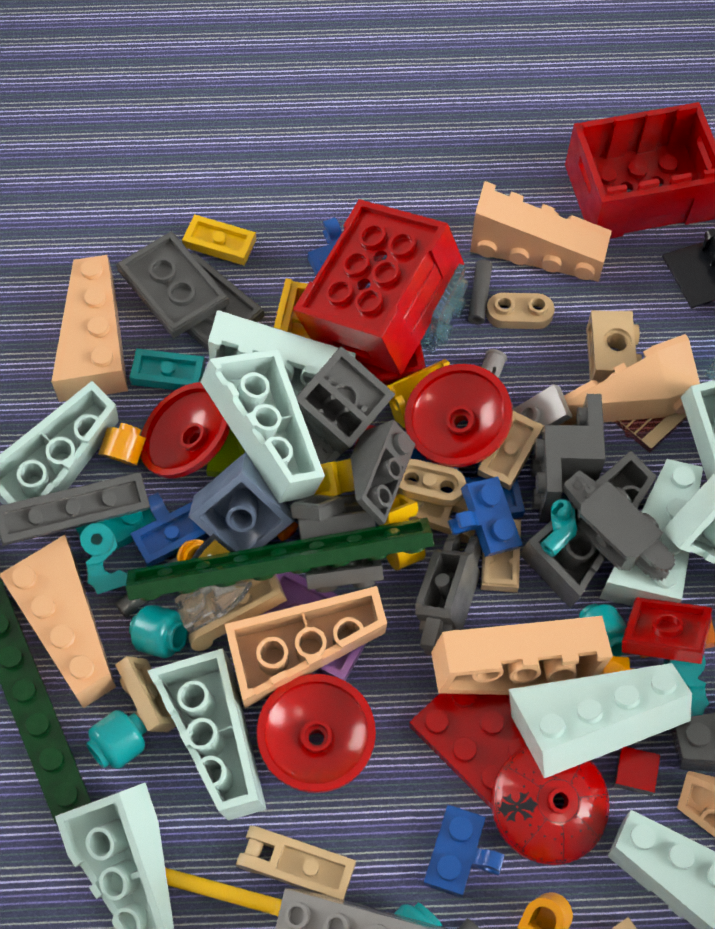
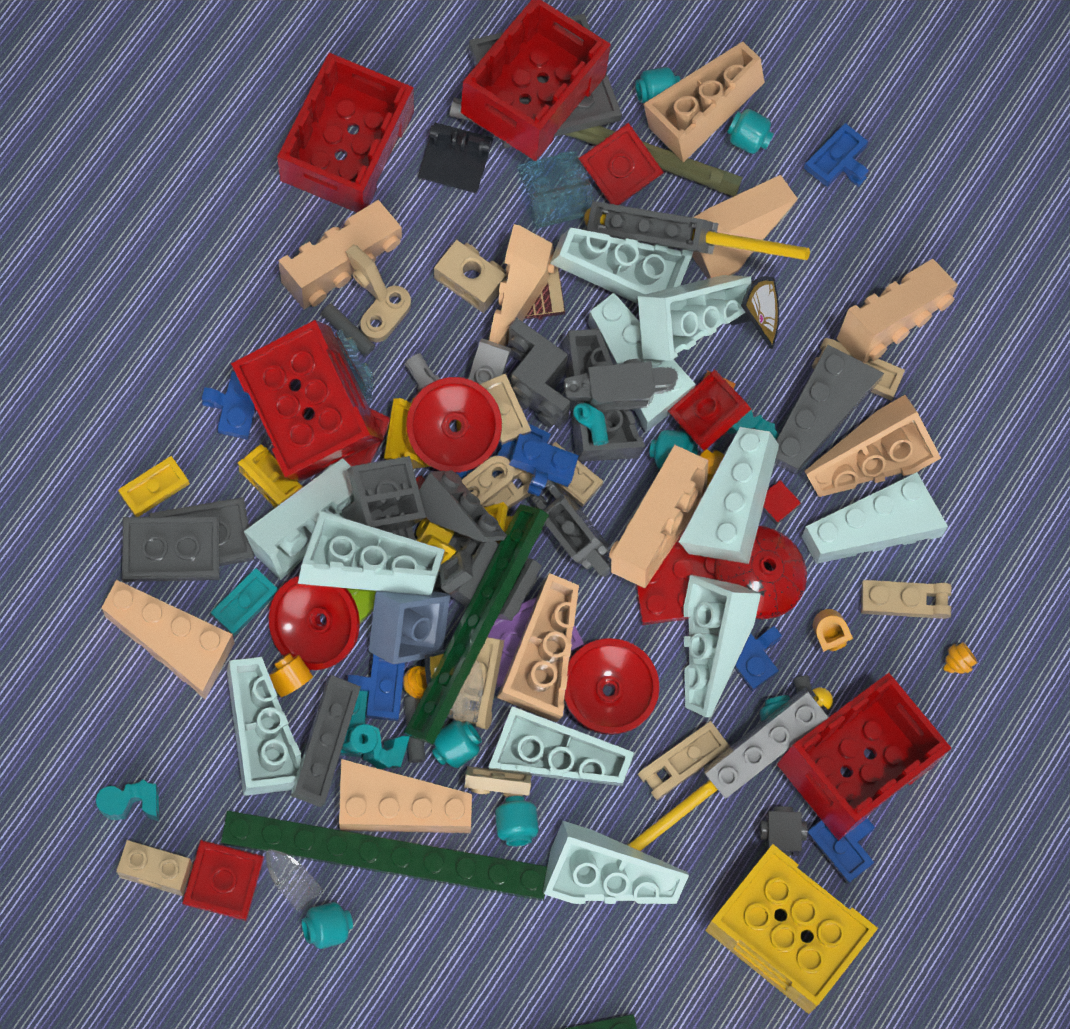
camera: 60 degrees left, 10 degrees up
none -> tan plate [346,245,388,302]
none -> light aqua wedge [684,575,761,717]

